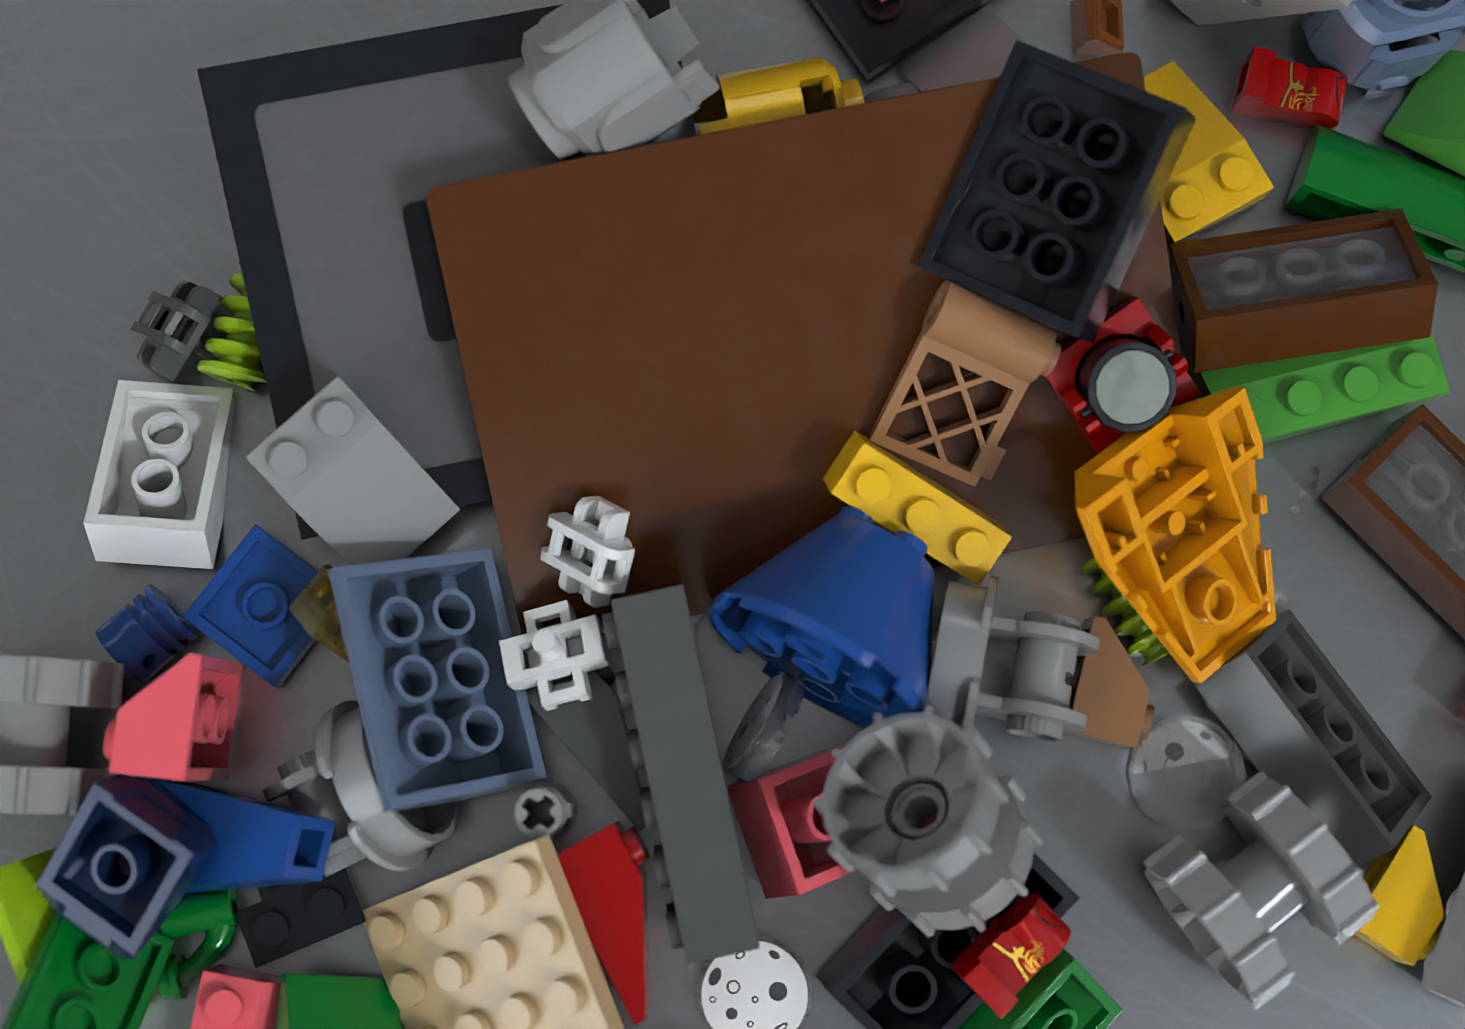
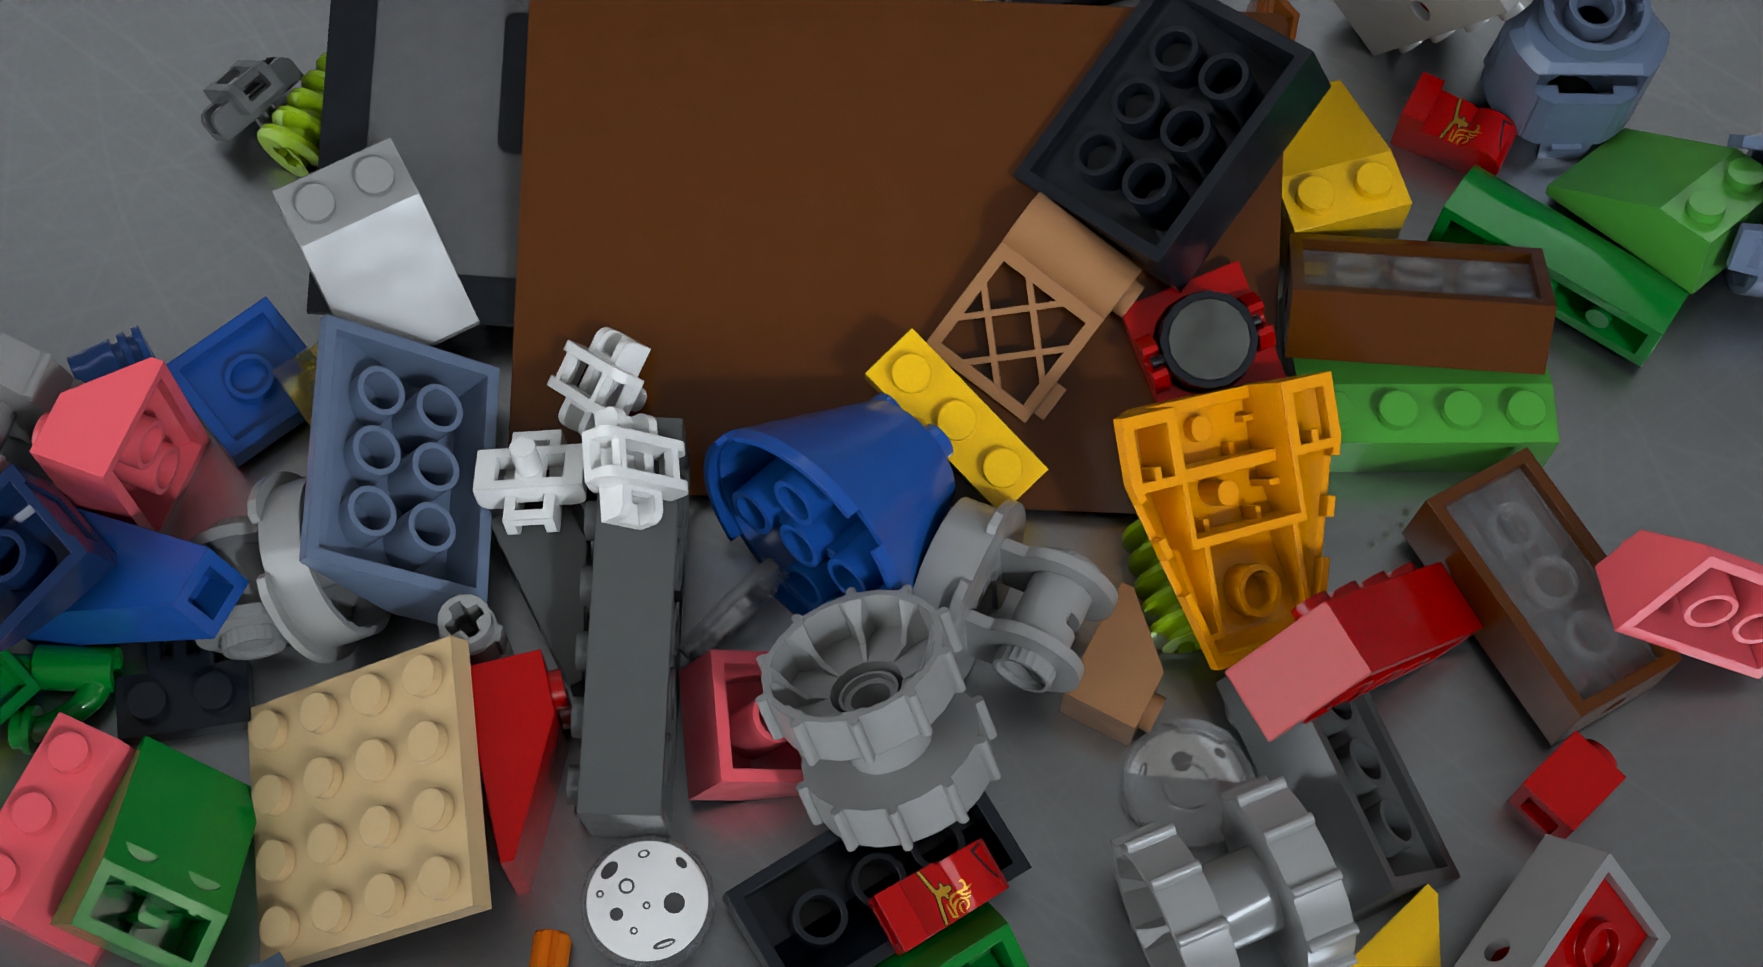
camera: 15 degrees right, 15 degrees down
white slope [83,380,235,569] -> none
none -> white piece [582,406,688,530]
none -> red wedge [1225,561,1483,742]

